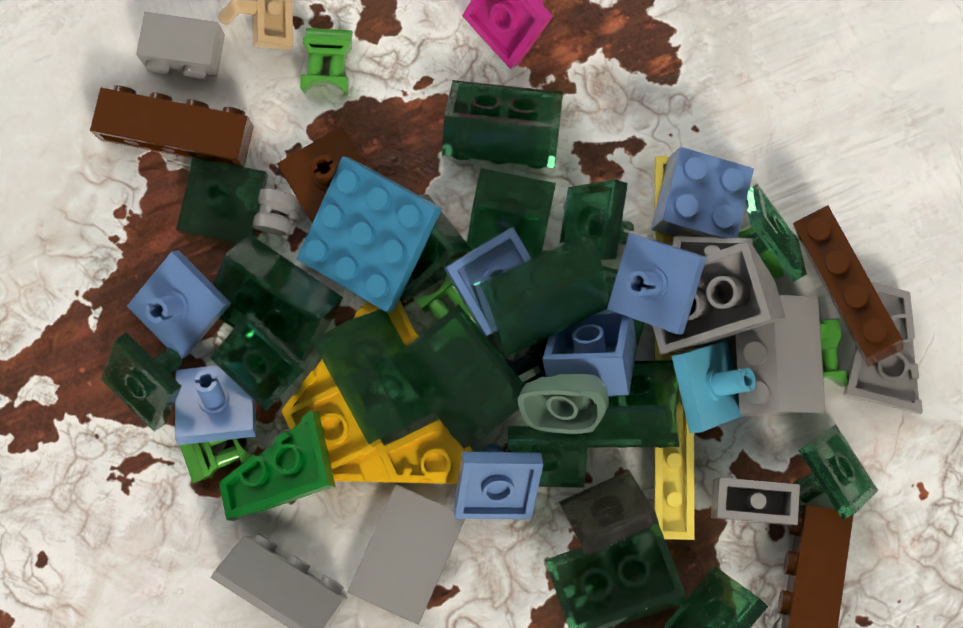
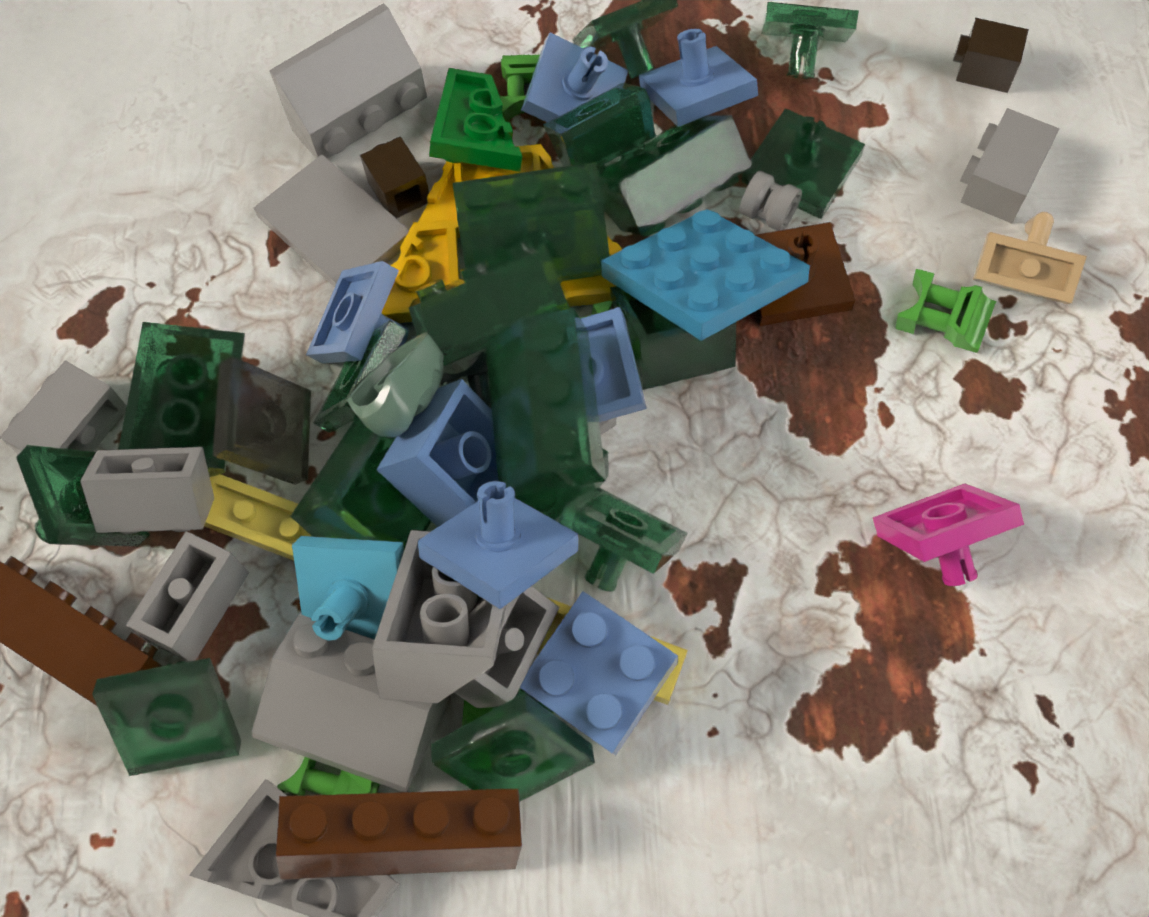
camera: 110 degrees right, 15 degrees down
reddish brown brick [90,85,254,169] -> none
clear green slope [442,80,563,169] -> none
clear green slope [466,168,556,266] -> none
none -> light grey brick [81,447,214,534]
none -> dark brown brick [360,136,429,219]
none -> clear green tile [761,2,859,79]
none -> dark brown brick [953,18,1029,93]

